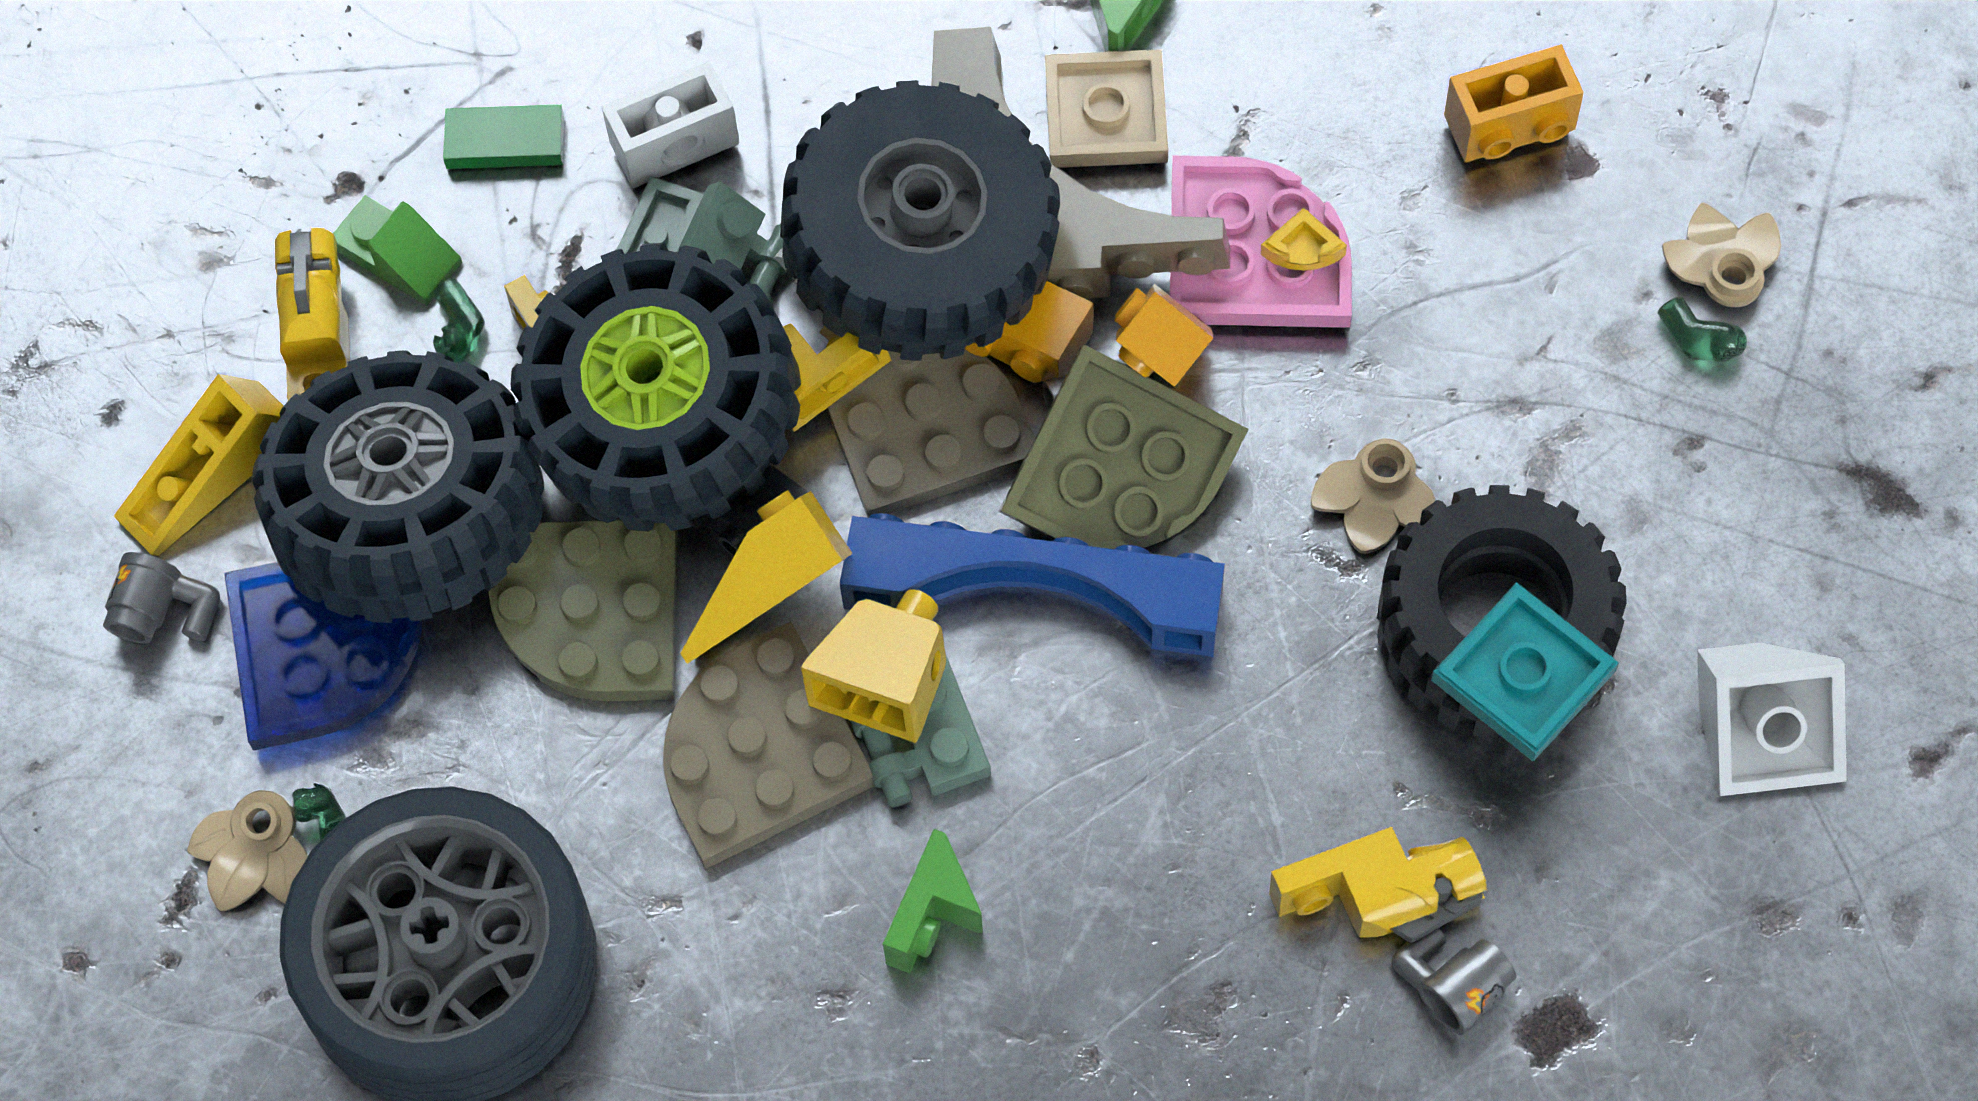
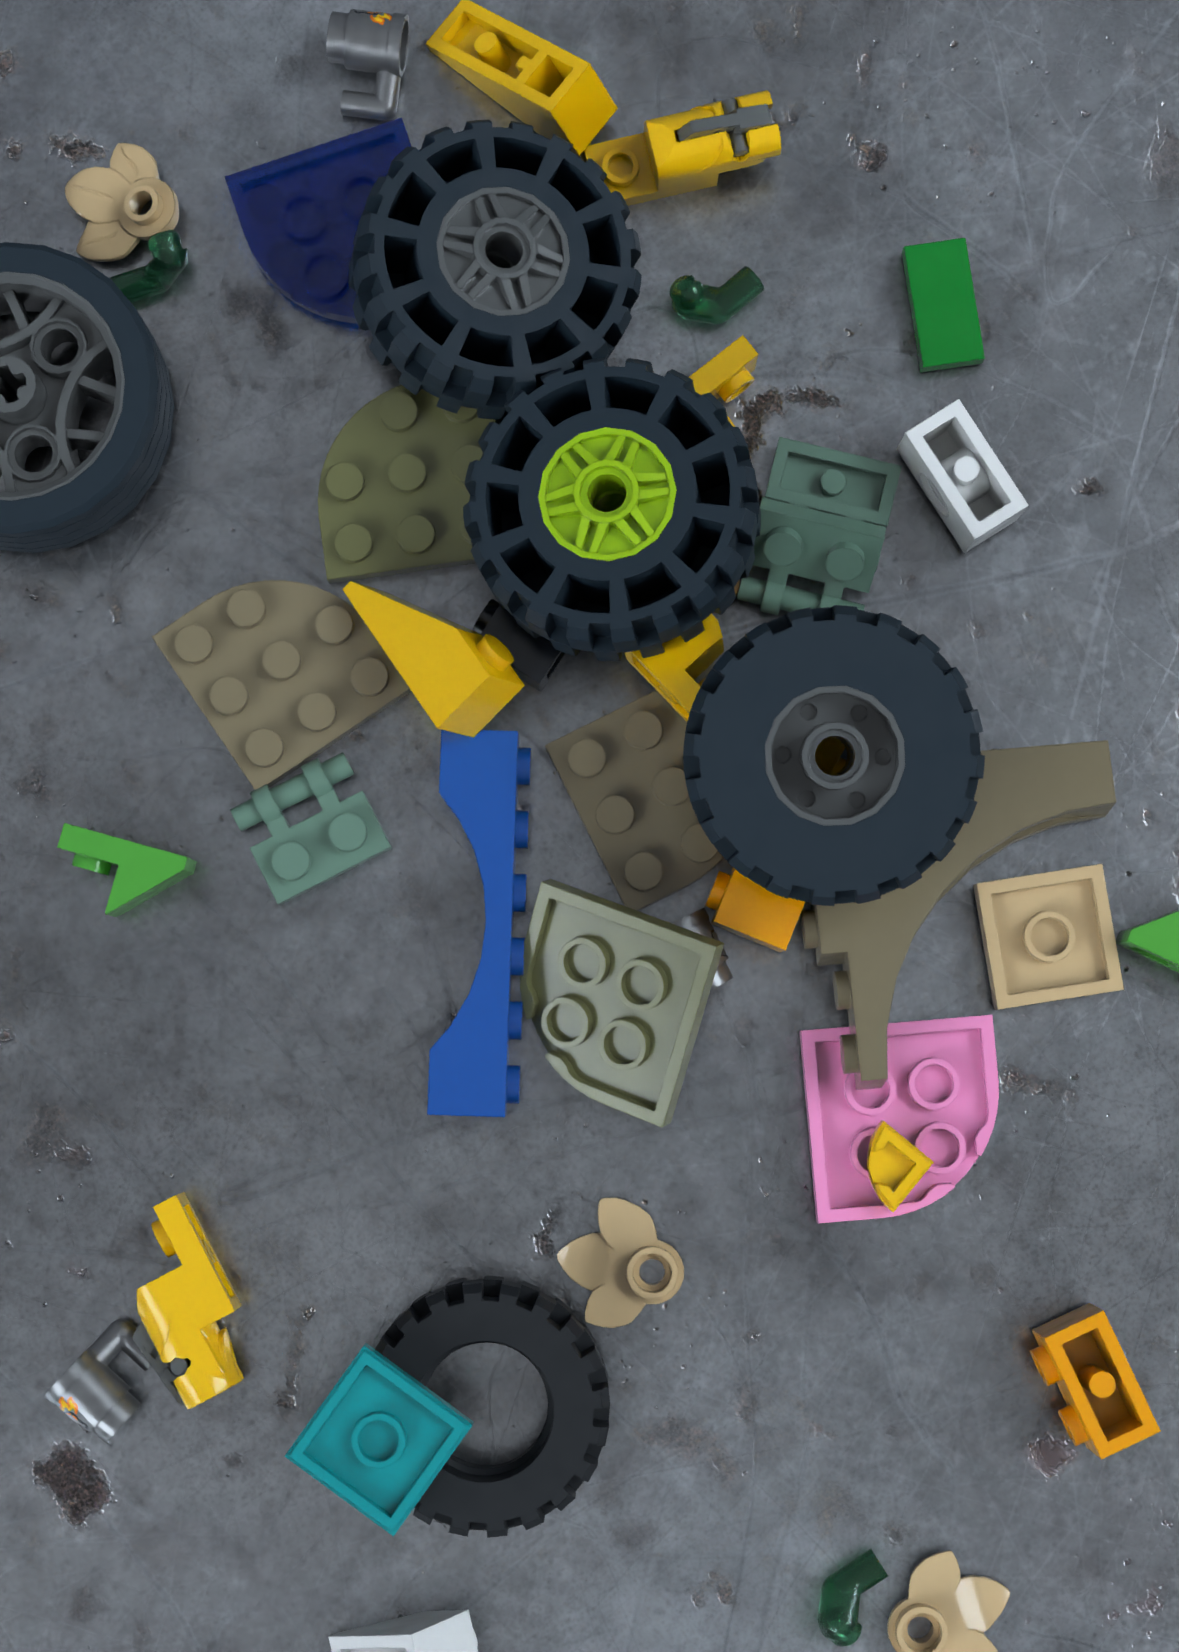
camera: 80 degrees right, 20 degrees up
bright green slope [333,195,462,306] -> none
yellow torso [801,589,946,743] -> none
light orange brick [1114,284,1213,387] -> none

